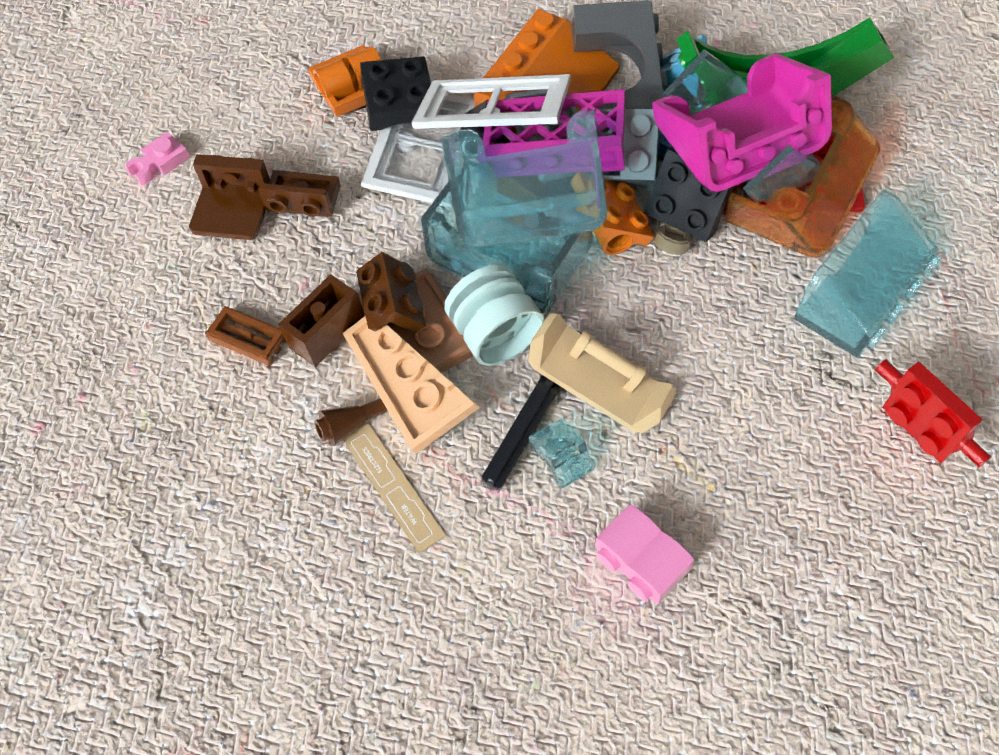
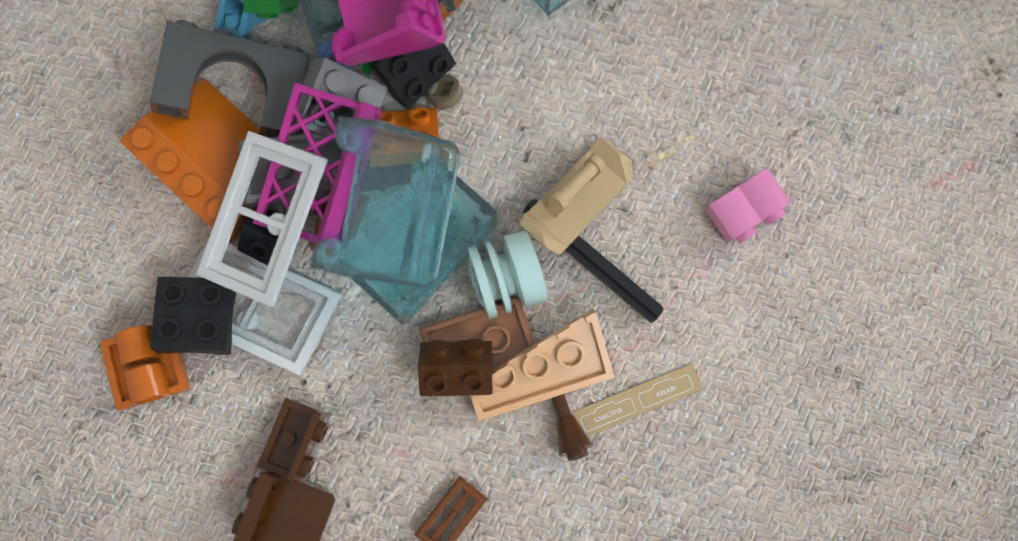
camera: 85 degrees left, 20 degrees up
reddish brown brick [278,274,365,367] -> none
clear light blue bracket [528,418,593,488] -> none

